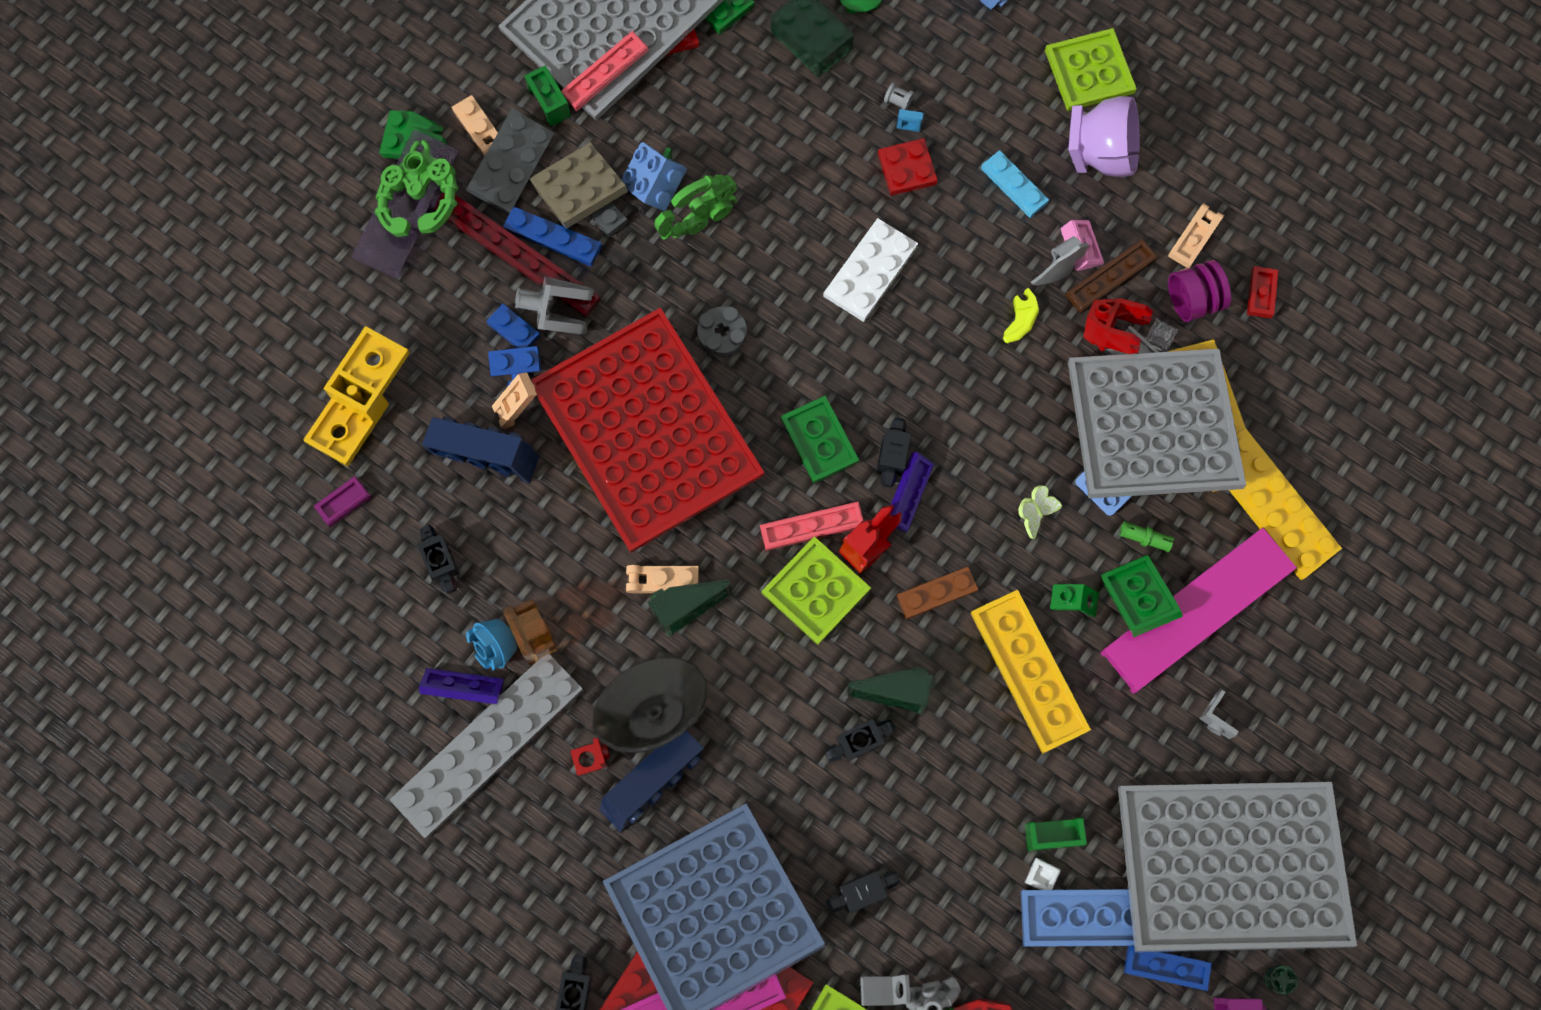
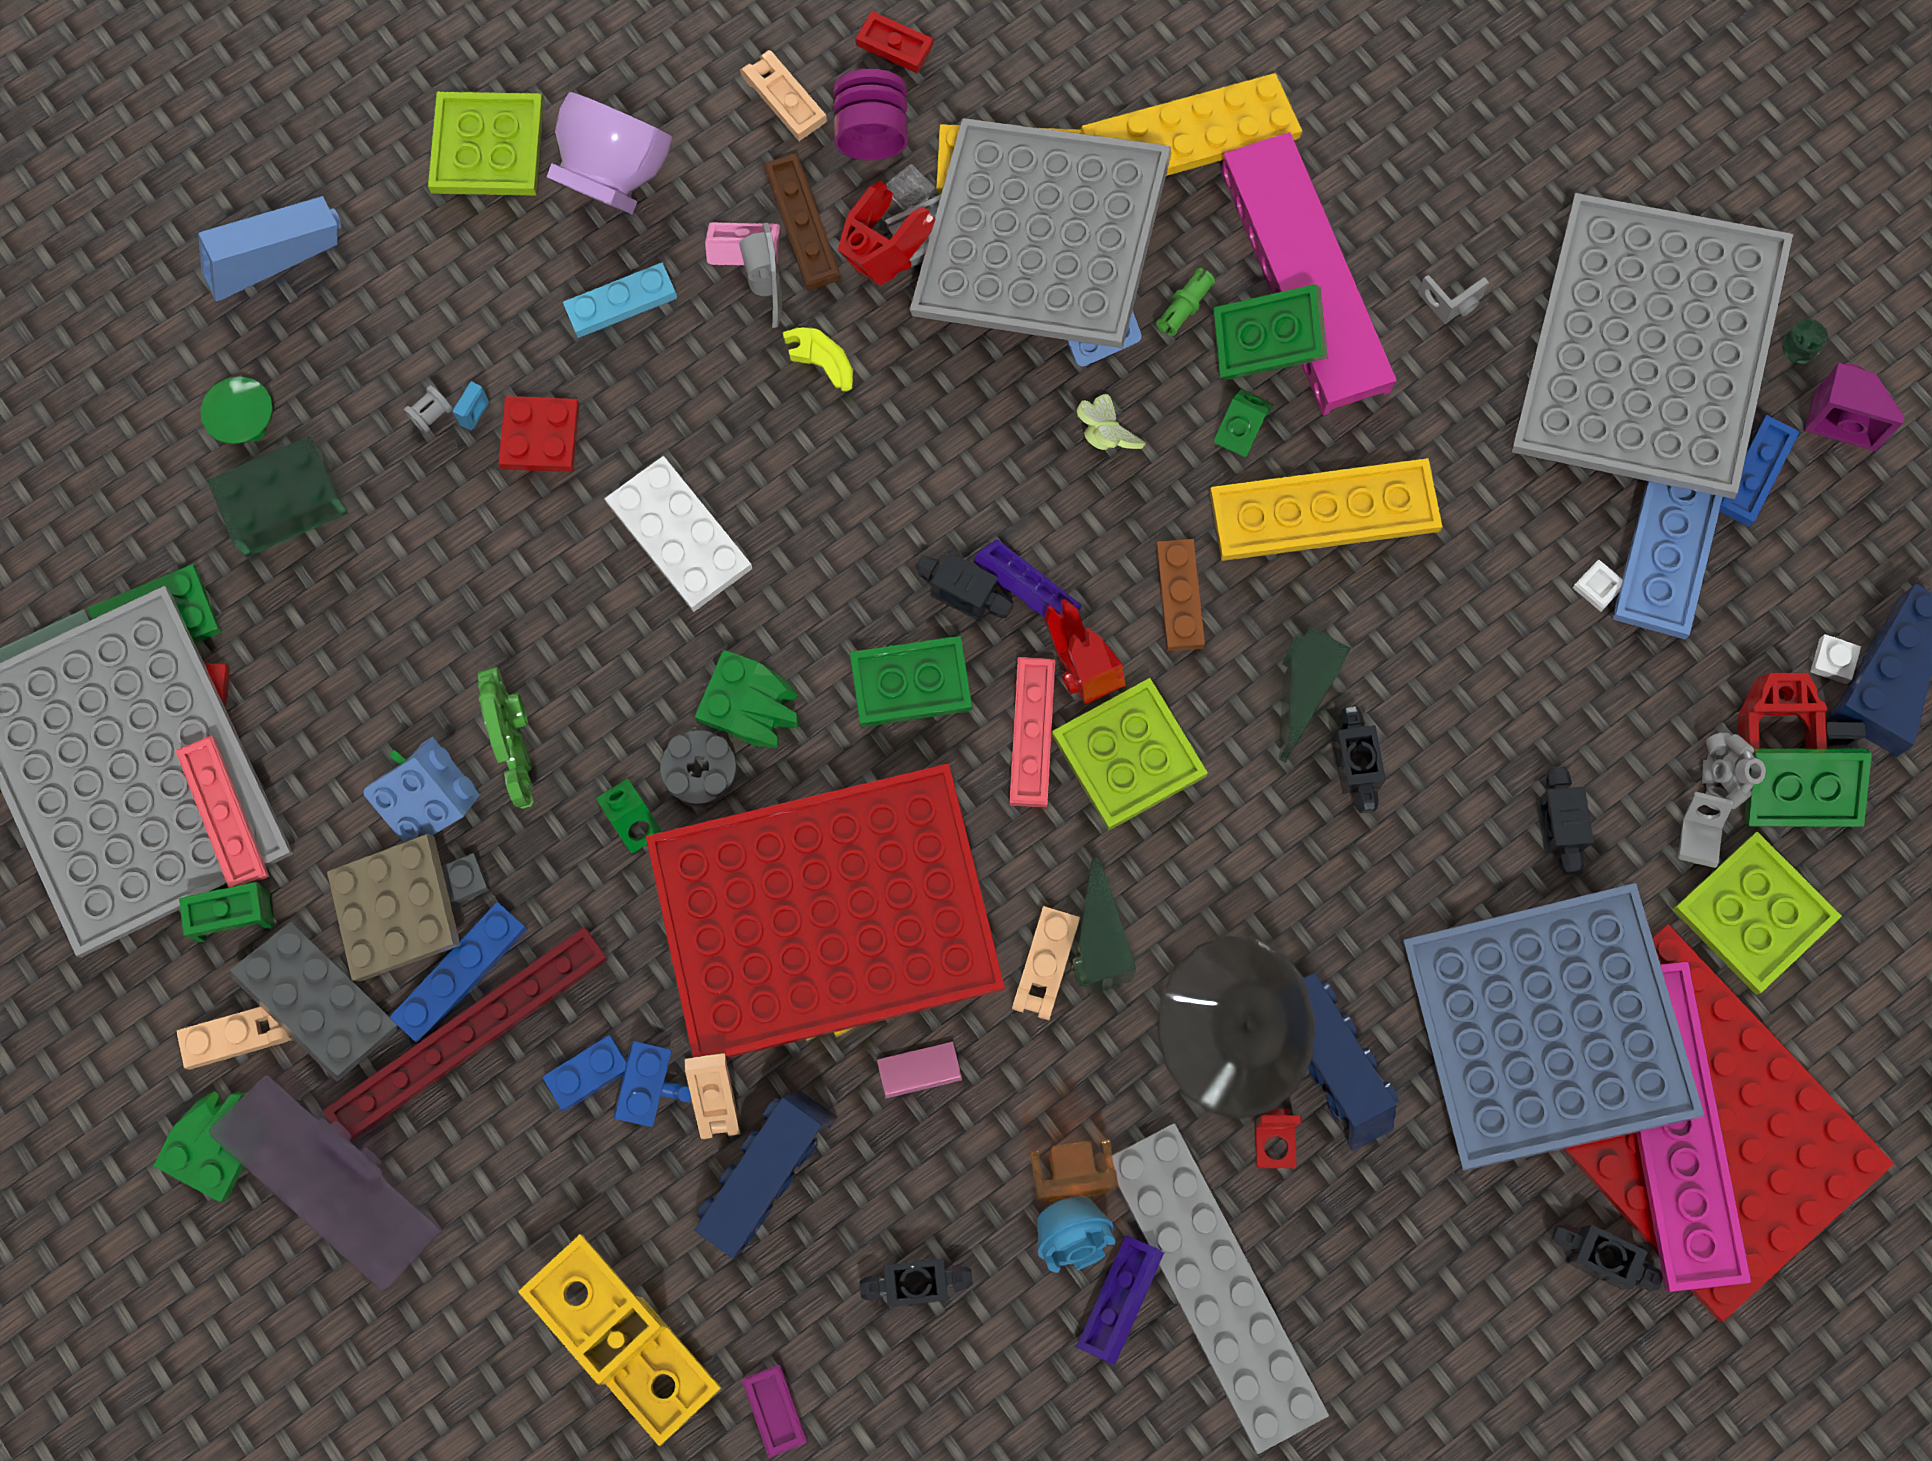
camera: 70 degrees left, 0 degrees up
bright green piece [374,140,458,237] -> none
light grey piece [515,277,594,334] -> none
green panel [1024,817,1087,851] -> none
none -> green bracket [596,779,663,854]
none -> green plate [695,650,799,748]
none -> bright pink slope [877,1042,962,1098]

